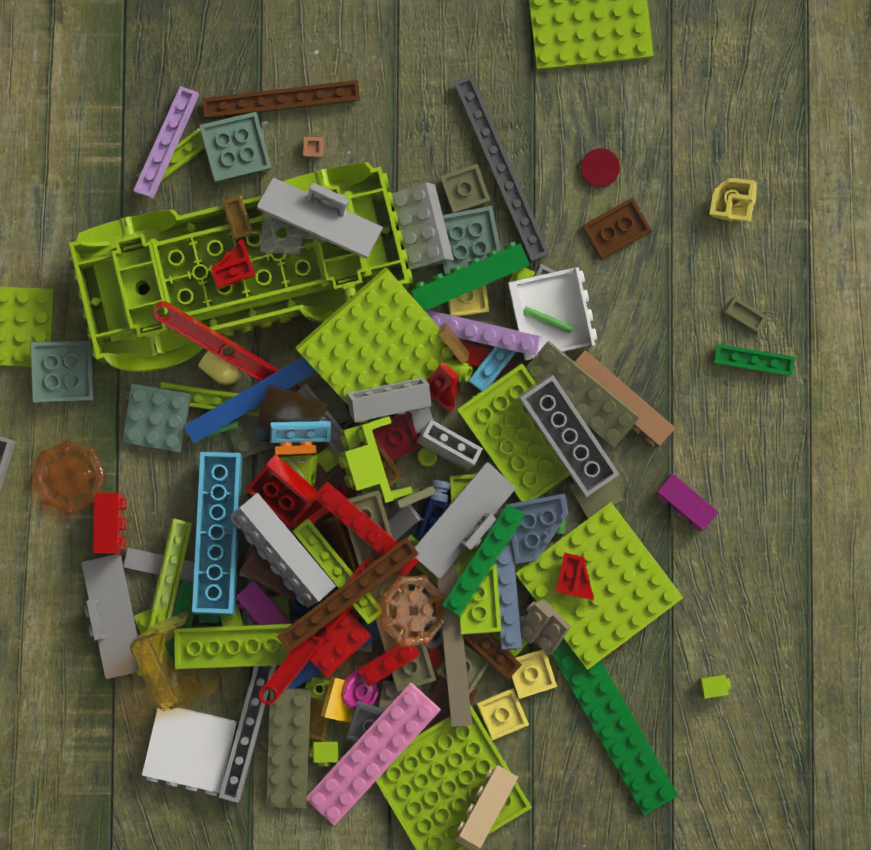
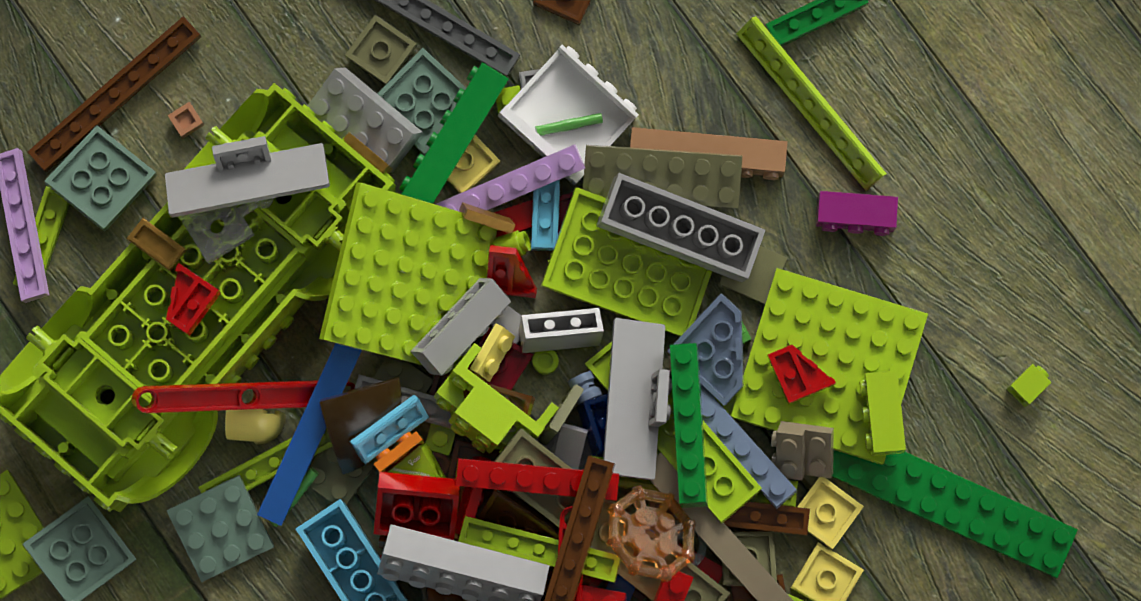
camera: 35 degrees left, 5 degrees down
none -> pearl gold tile [343,132,393,174]
none -> light yellow plate [470,324,515,382]
none -> lime tile [736,16,887,191]
none -> lime brick [859,370,906,456]

